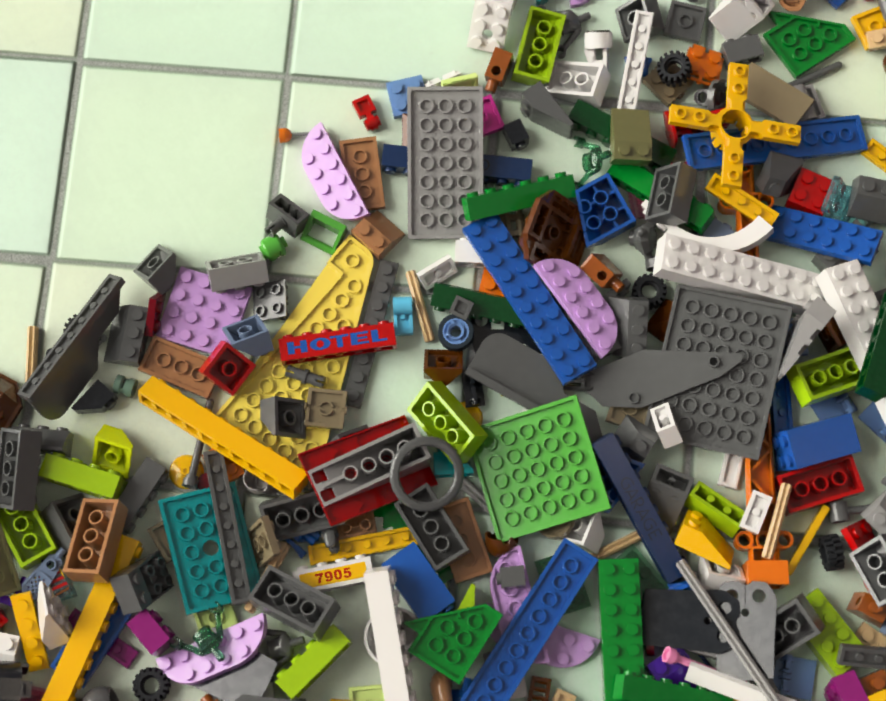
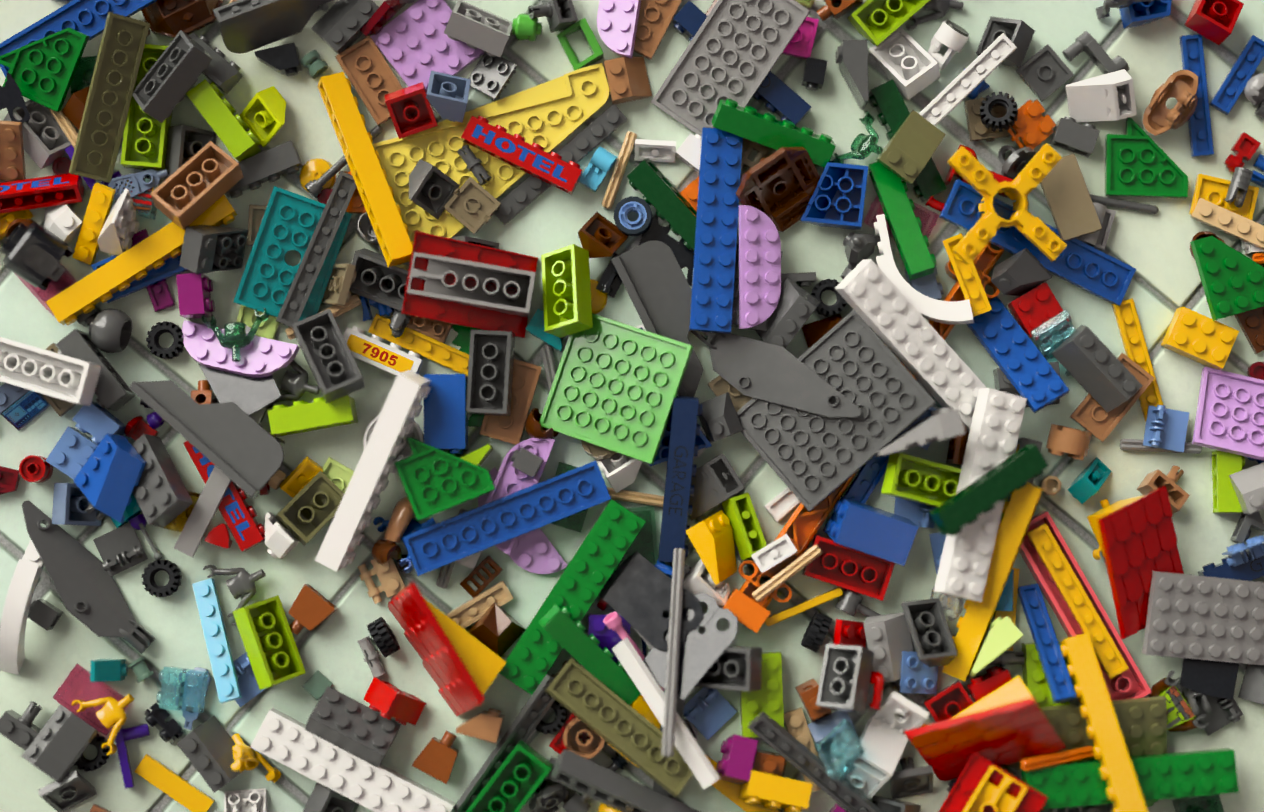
camera: 30 degrees right, 10 degrees up
dark grey wedge [390,436,464,512] -> none
dark grey plate [449,295,474,320] -> none
dark orange torso [579,253,625,293] -> none
dark grey slope [645,161,698,226] -> none
white slope [650,402,683,449] -> none

